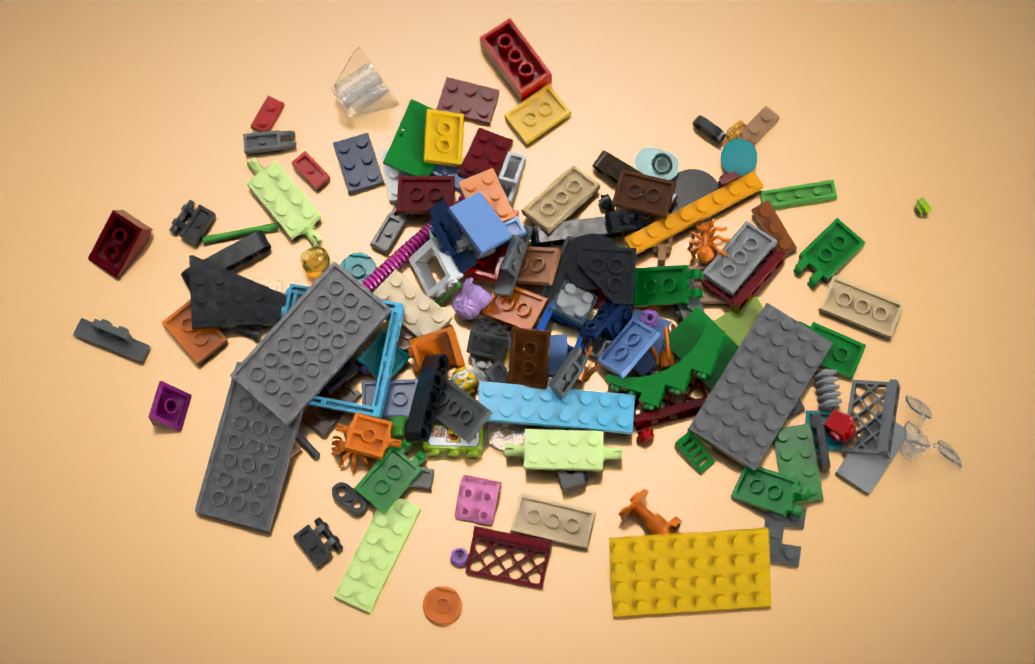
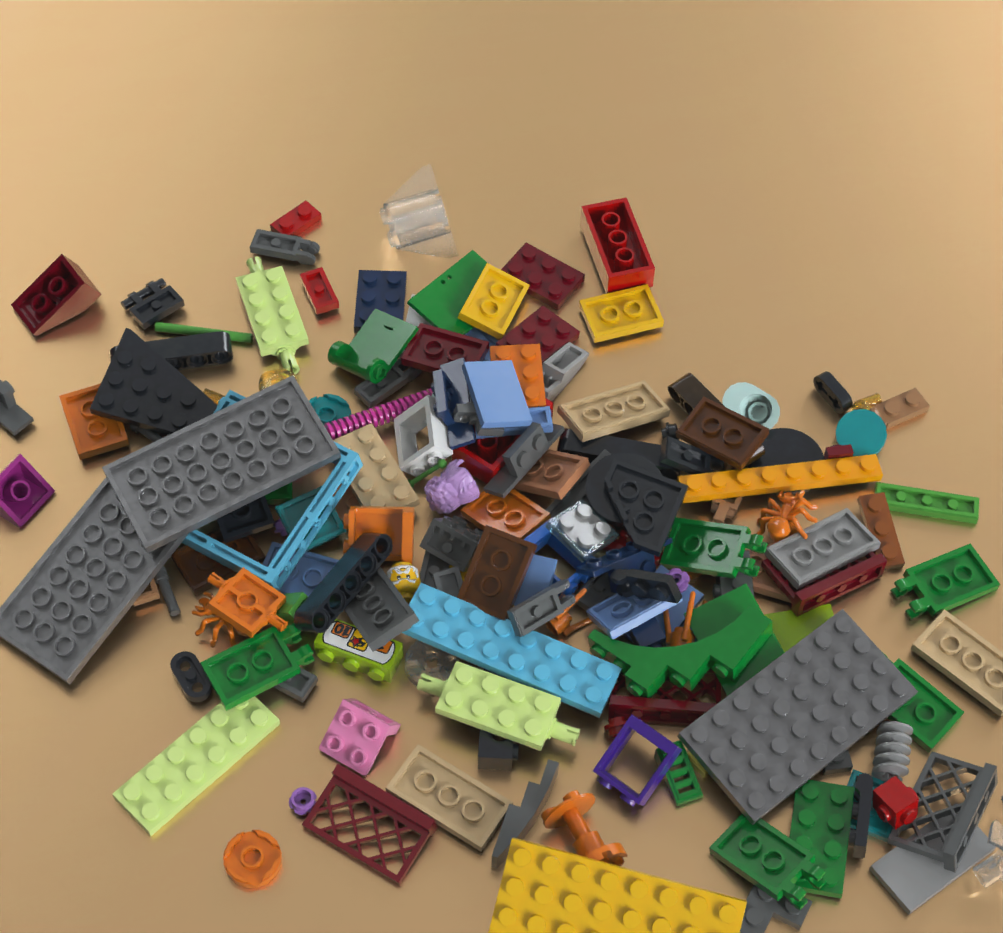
camera: 15 degrees right, 15 degrees down
black plate [293,517,343,568] -> none
none -> green door [328,308,419,384]
none -> dark grey slope [491,759,559,869]
none -> dark purple window [593,714,683,807]
none -> black hinge [610,569,682,603]

